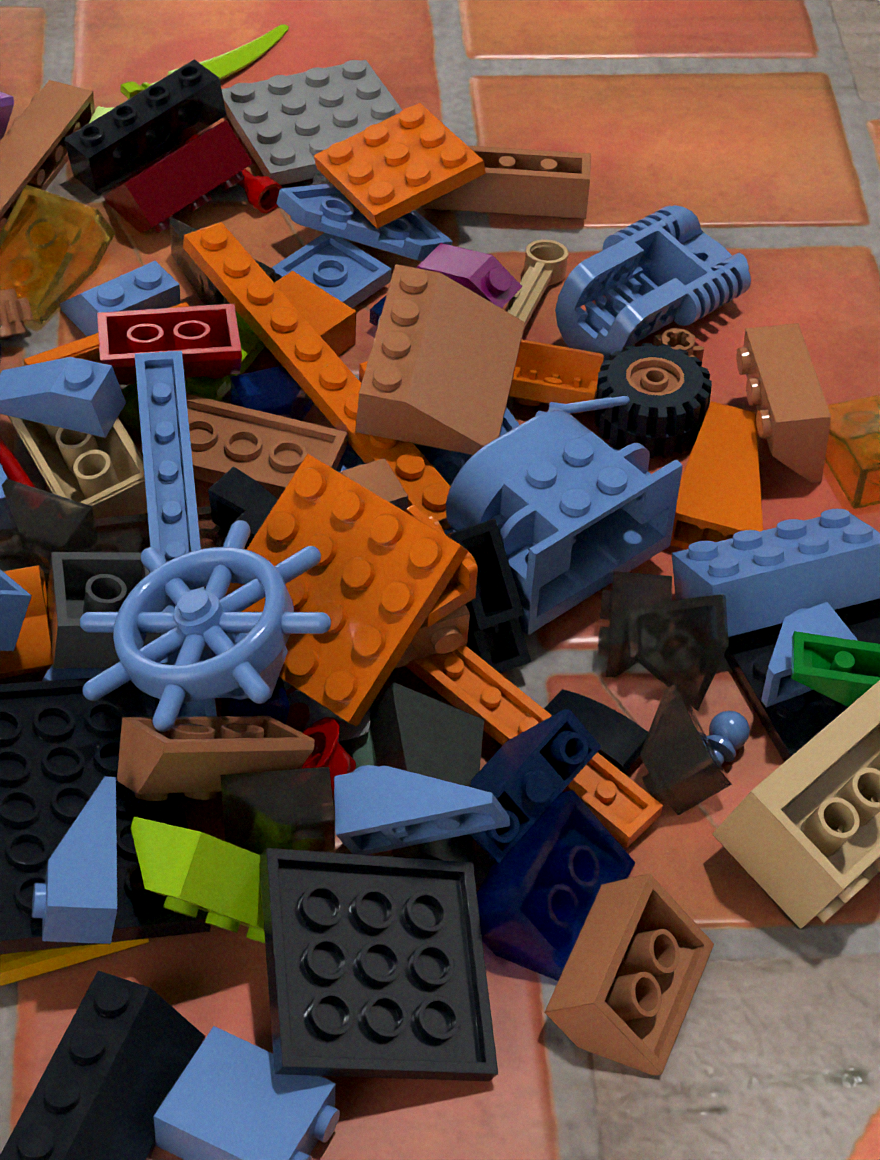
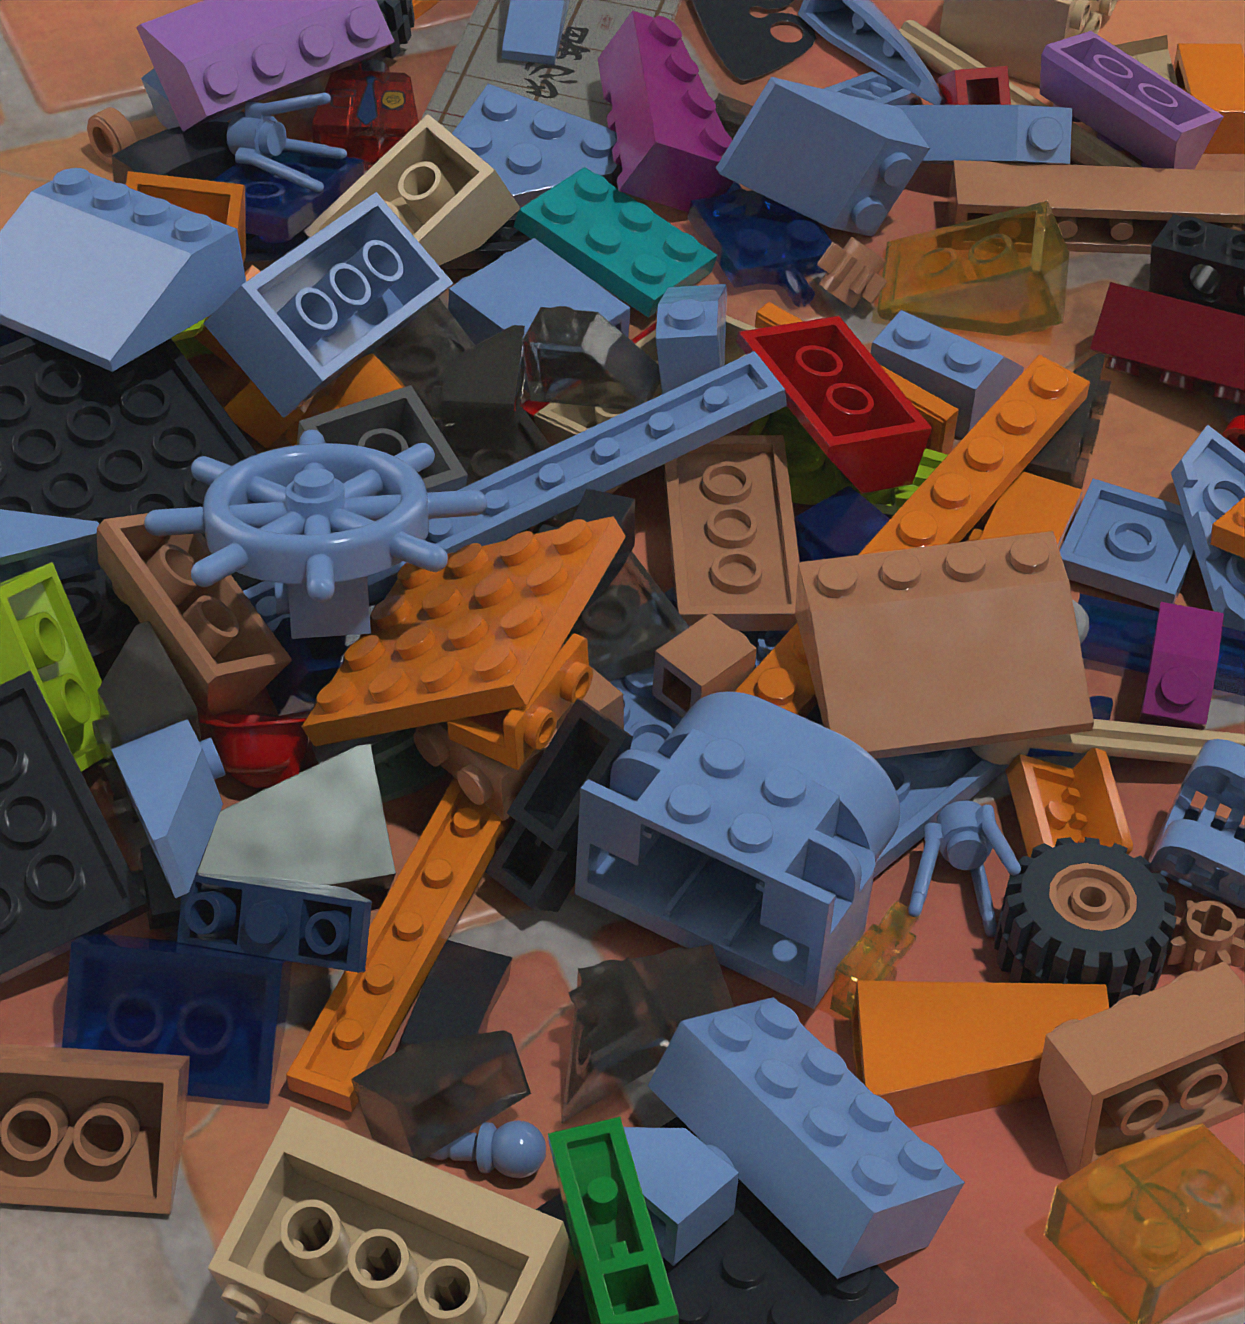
camera: 70 degrees right, 0 degrees up
none -> clear smoke slope [522,306,661,410]

